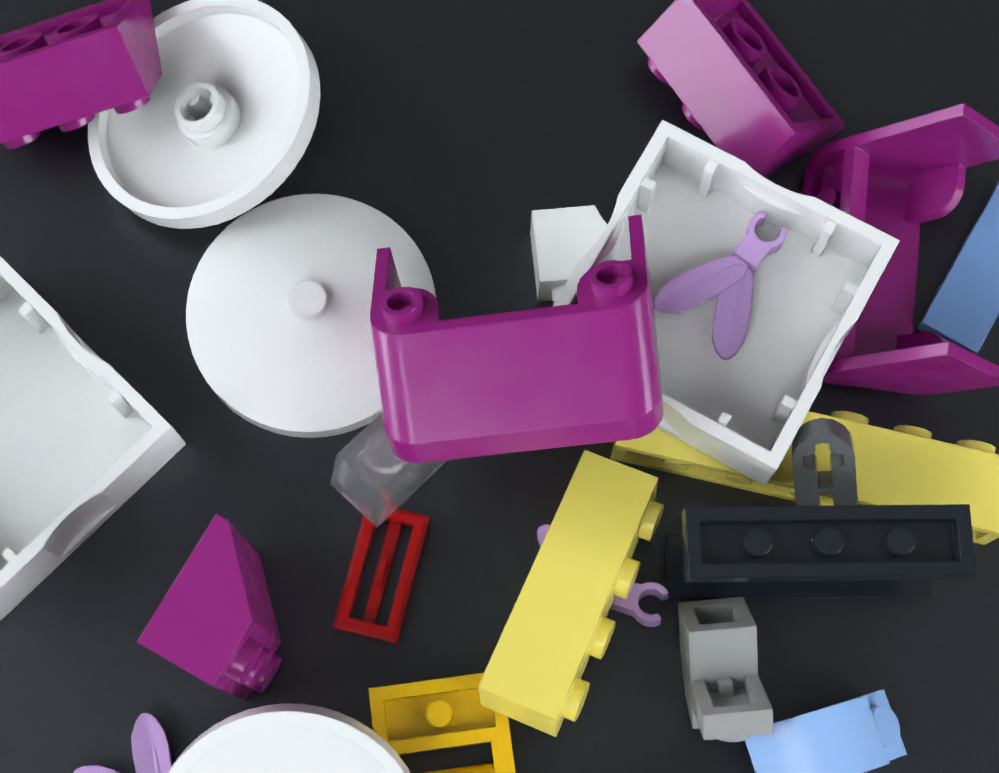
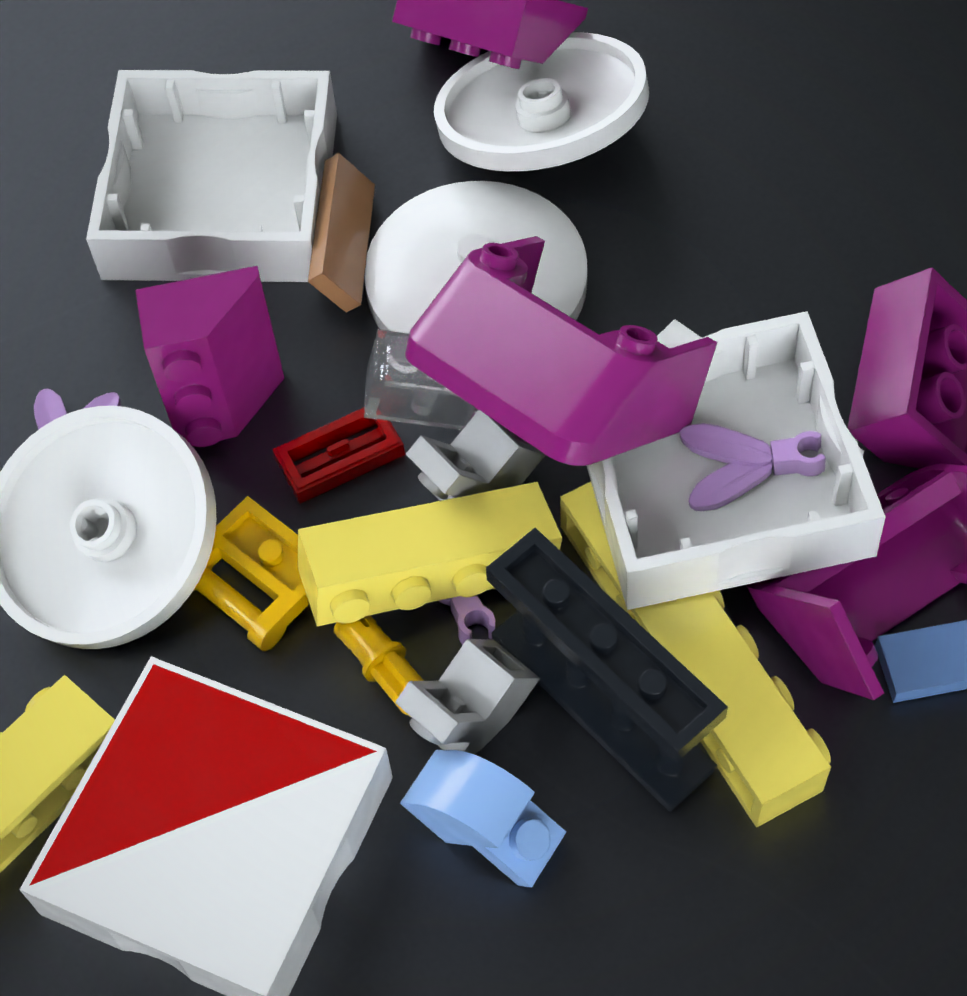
camera: 55 degrees right, 15 degrees down
dark grey beam [792,418,858,506] -> none
none -> medium nougat tile [308,153,375,313]
none -> yellow axle [334,615,424,717]
none -> light grey brick [406,410,545,501]

